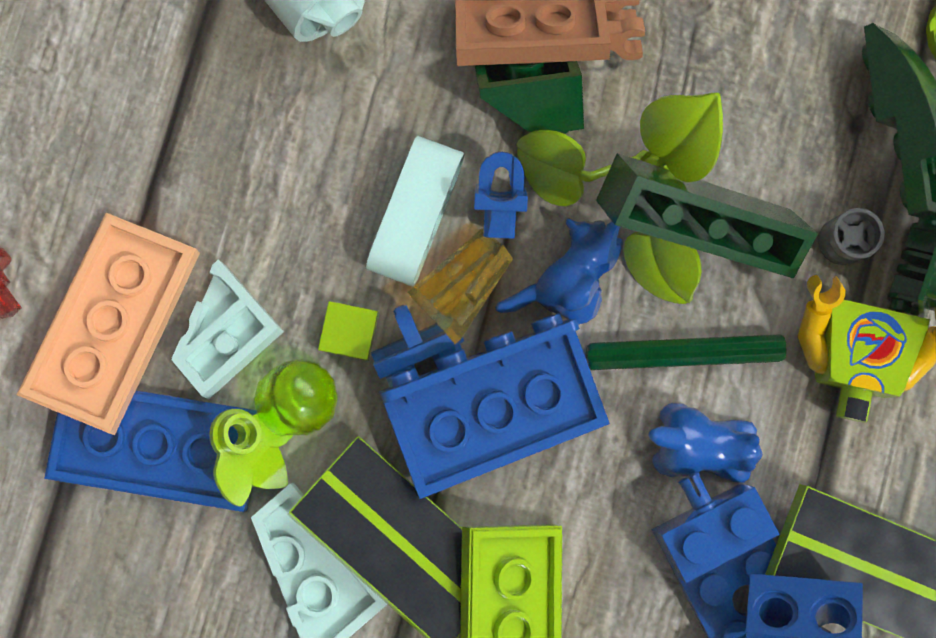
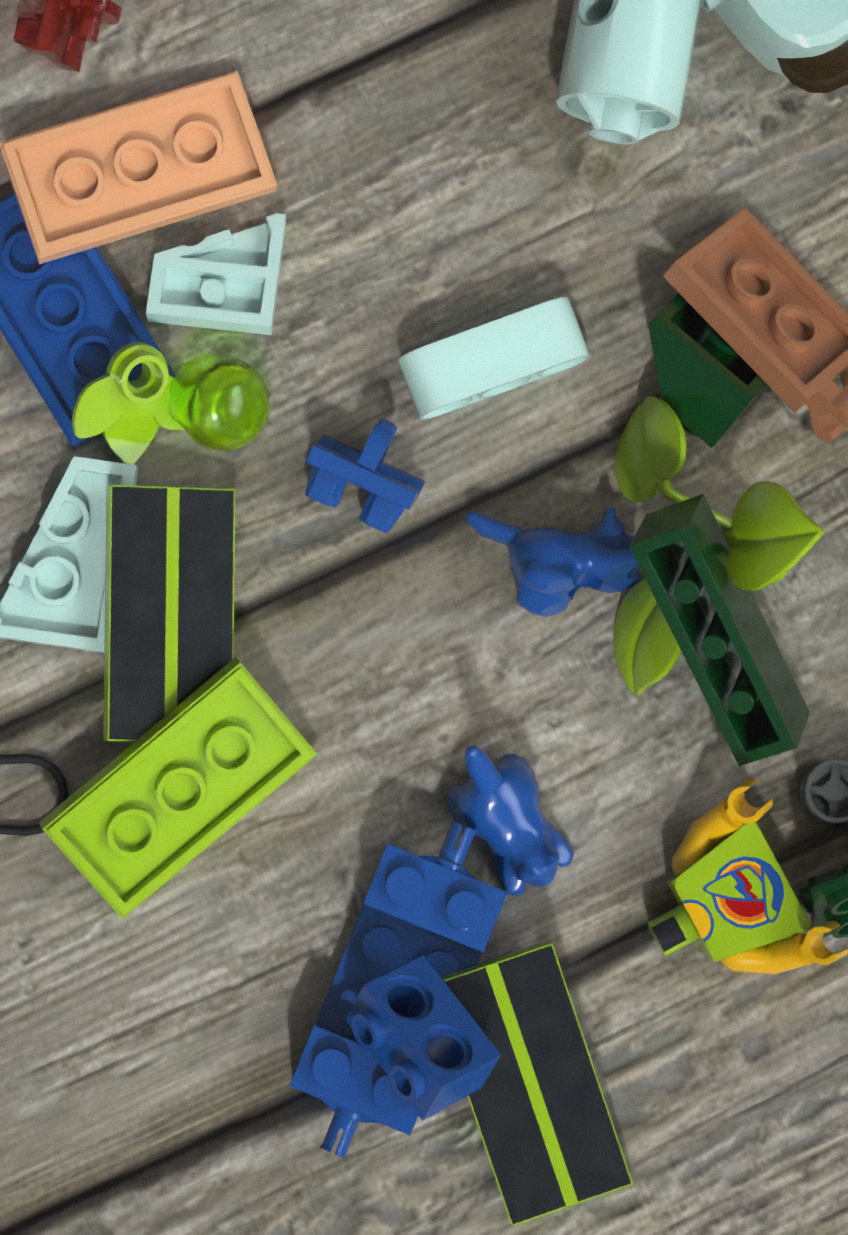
camera: 45 degrees right, 0 degrees up
lime tile [318,301,379,361] -> none
blue bracket [379,313,610,499] -> none
clear yellow wing [407,228,513,344] -> none
blue hips [474,152,528,239] -> none
dark green axle [586,334,787,370] -> none

